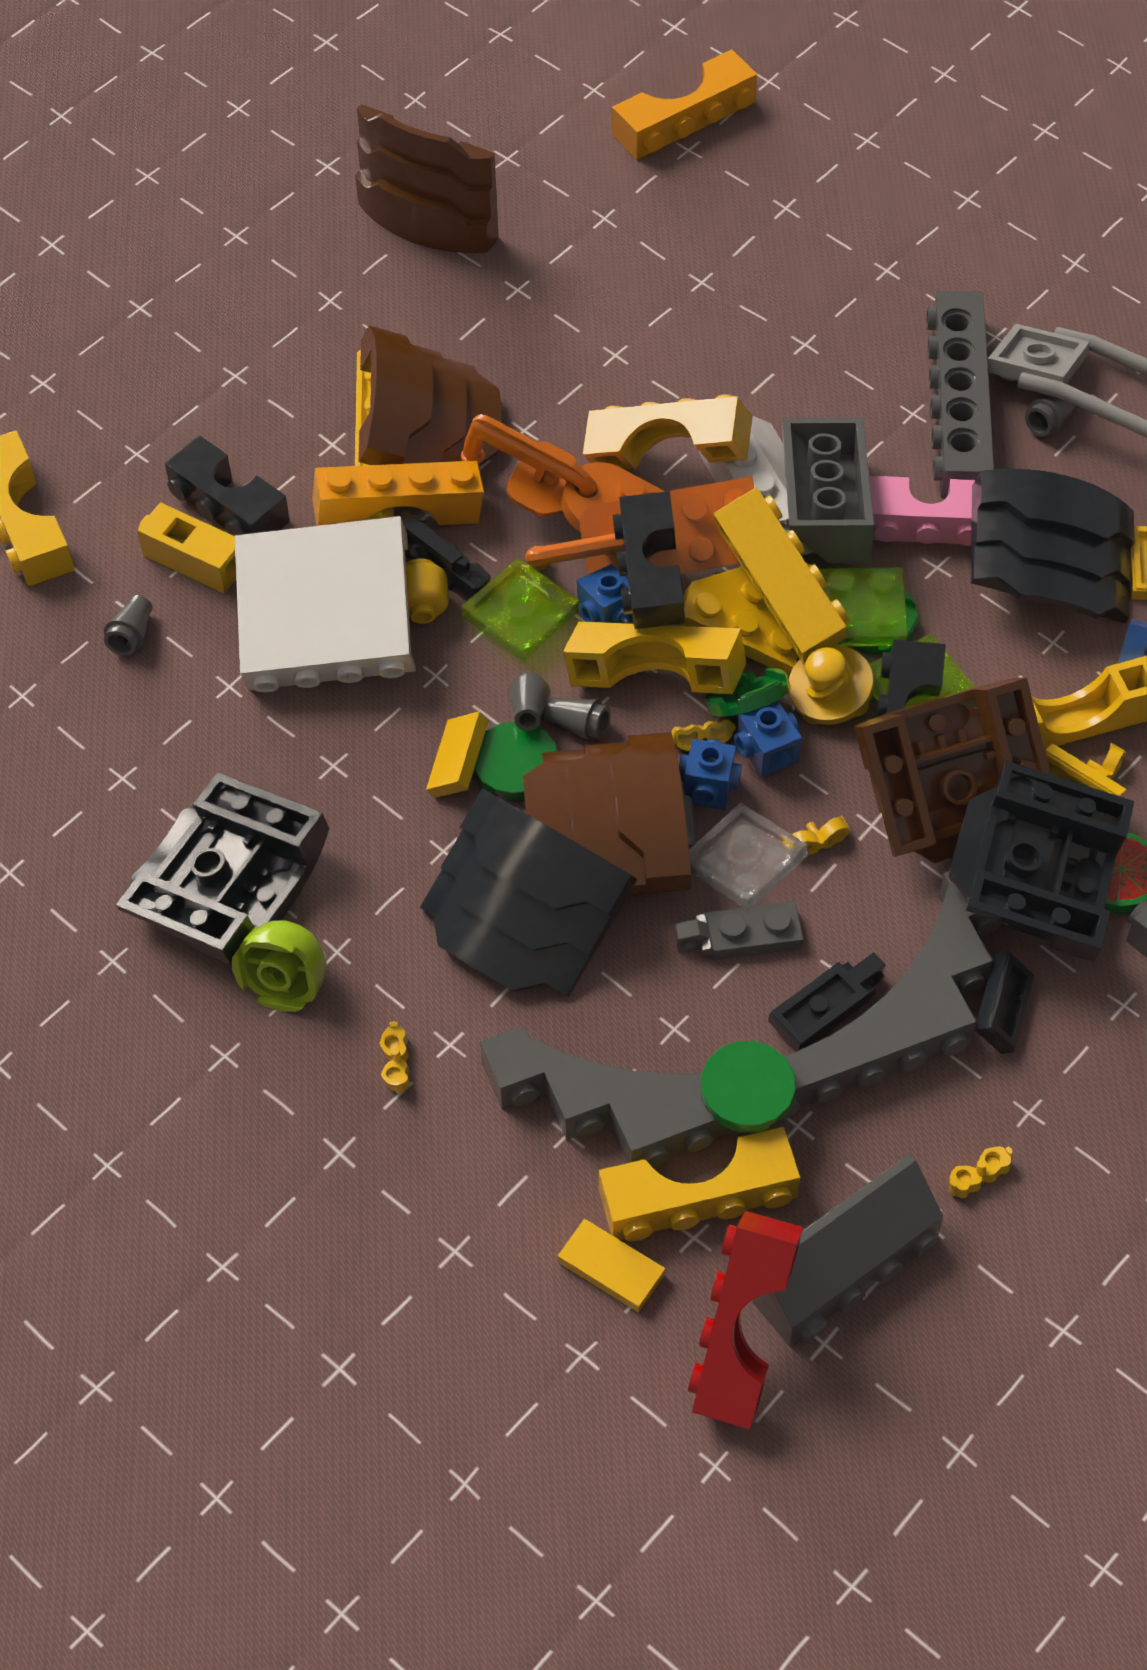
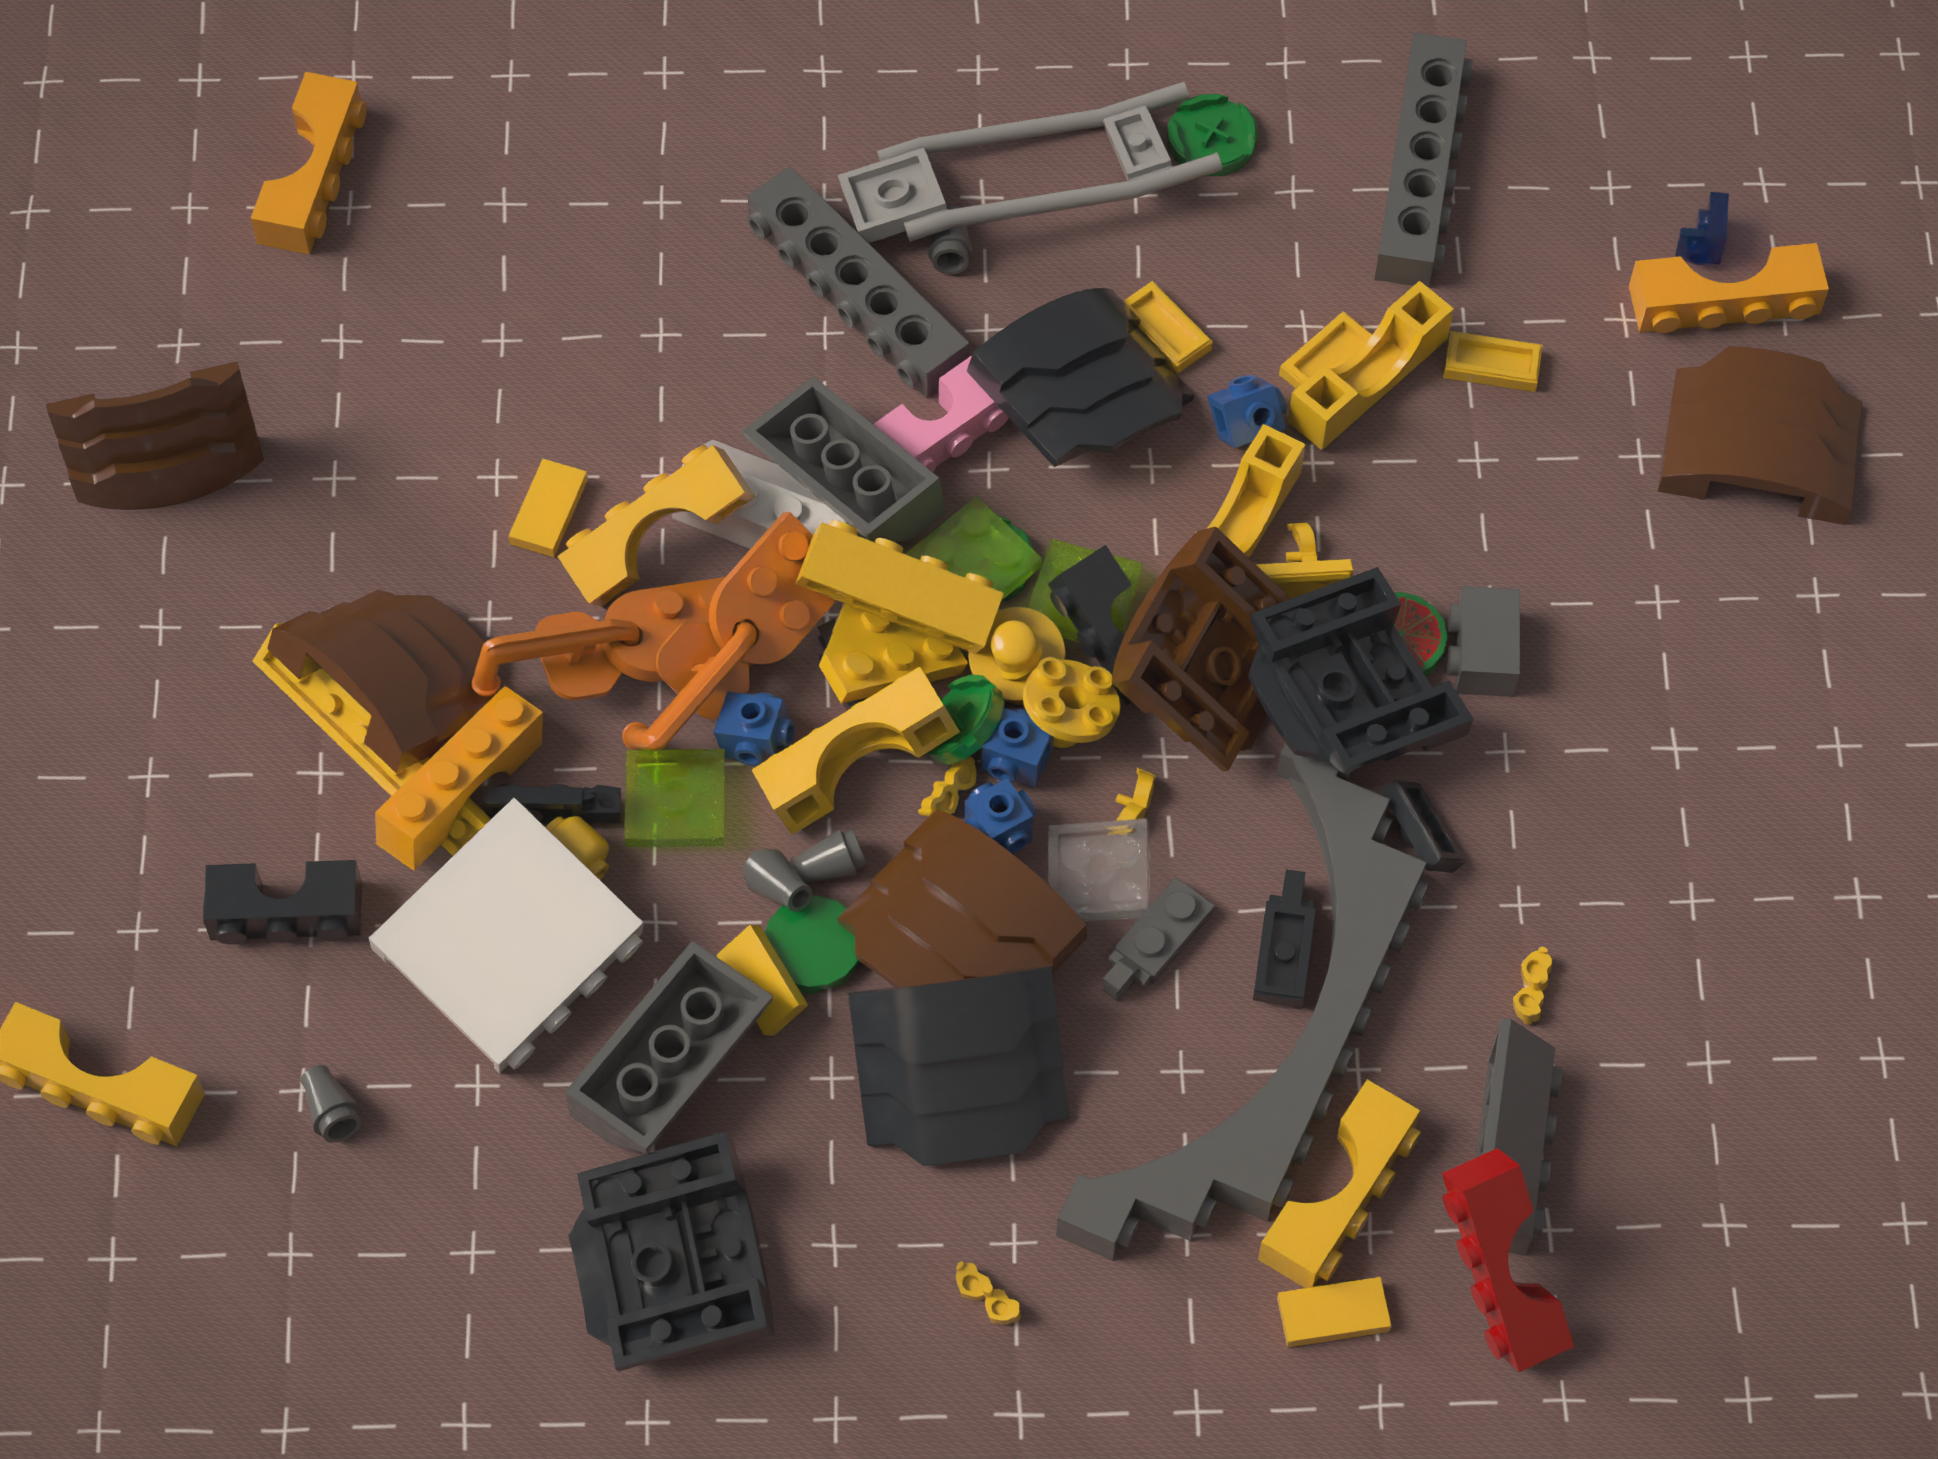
camera: 45 degrees left, 5 degrees up
yellow brick [137,502,236,594] -> none
lime cylinder [232,920,327,1012] -> none
black arch [613,491,685,629] -> none
green tile [701,1041,795,1132] -> none
none -> yellow tile [508,459,588,557]
none -> dark grey slope [565,940,773,1153]
none -> yellow plate [1023,657,1120,748]

